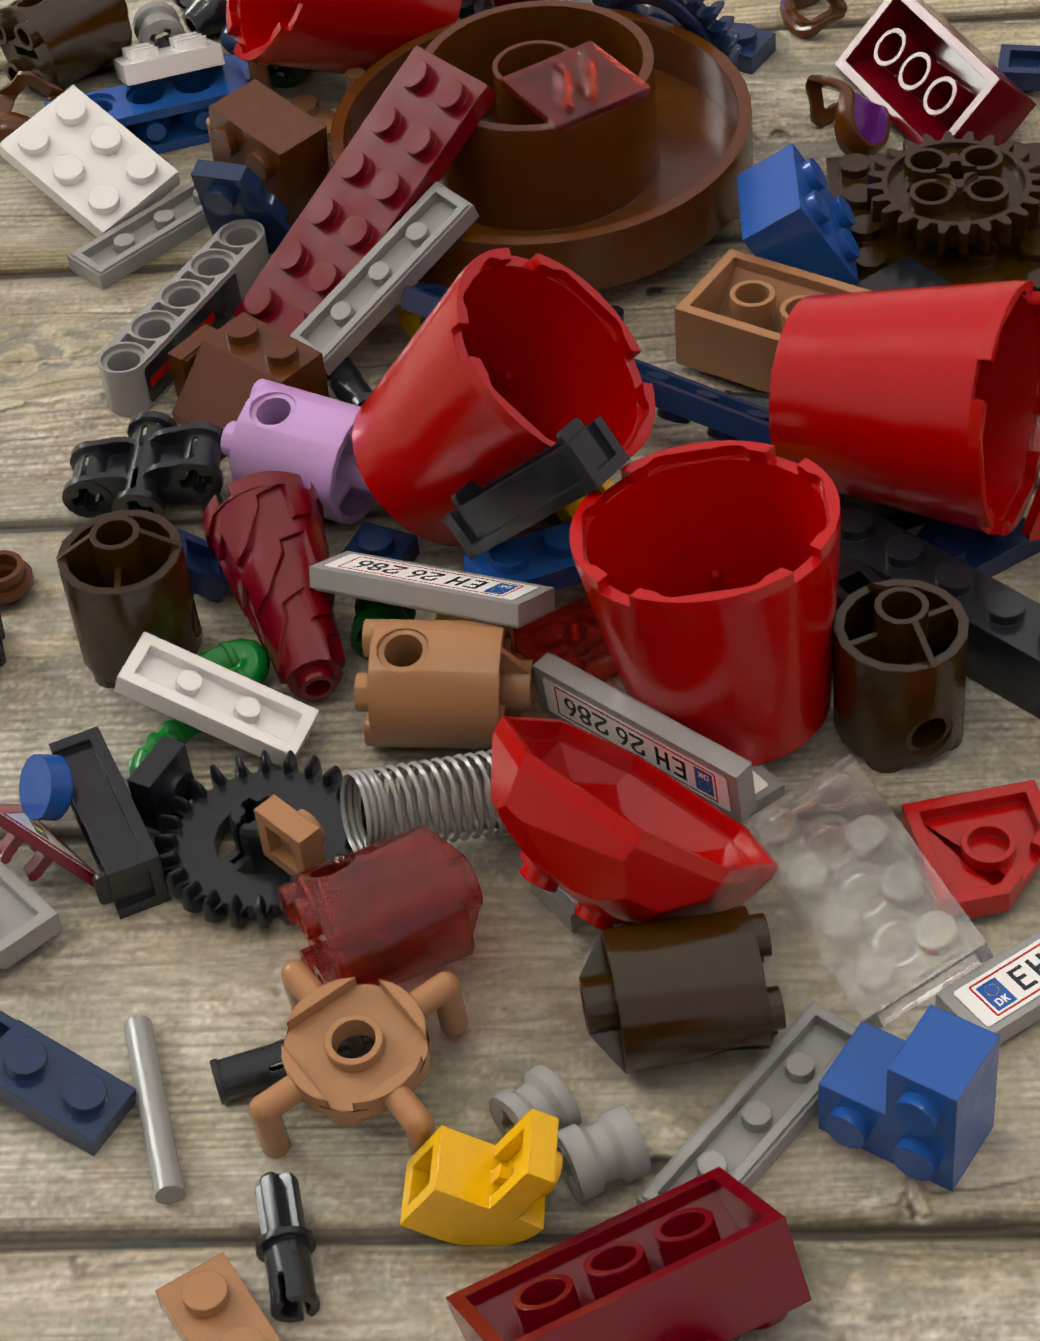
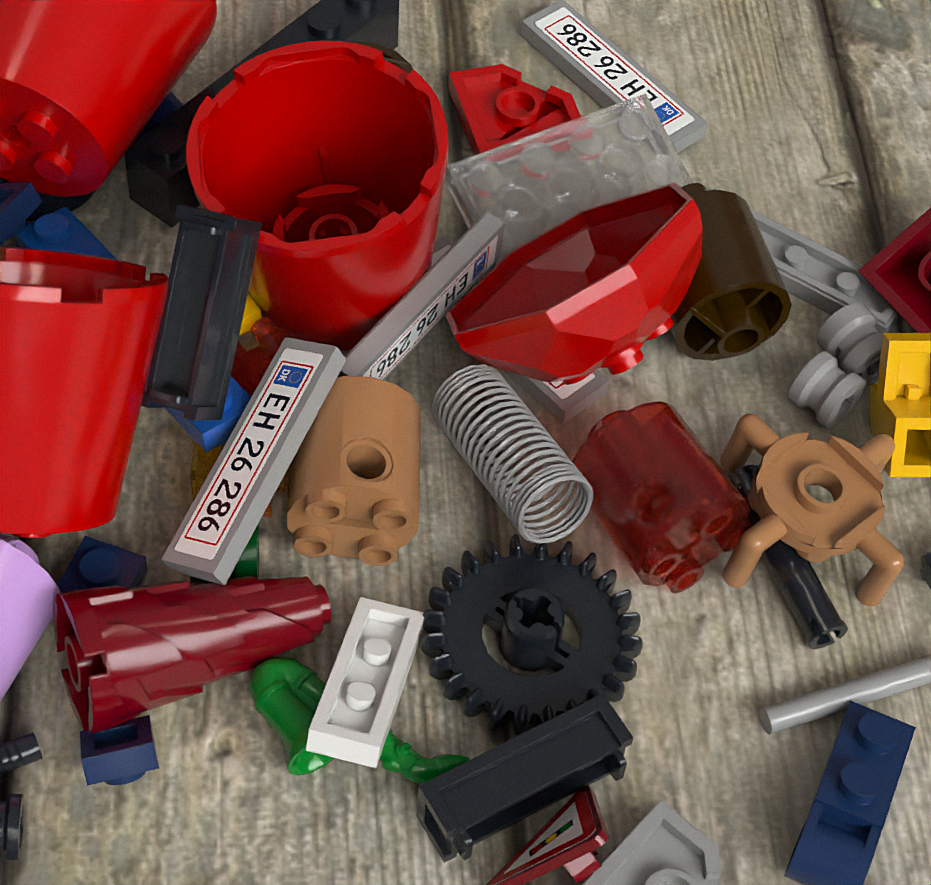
camera: 105 degrees left, 10 degrees up
blue tile [19,754,73,821] -> none
dark brown cylinder [56,510,203,688] -> none
black plate [127,736,195,832] -> none
medium nougat plate [254,794,329,889] -> none
blue brick [818,1004,1000,1191] -> none

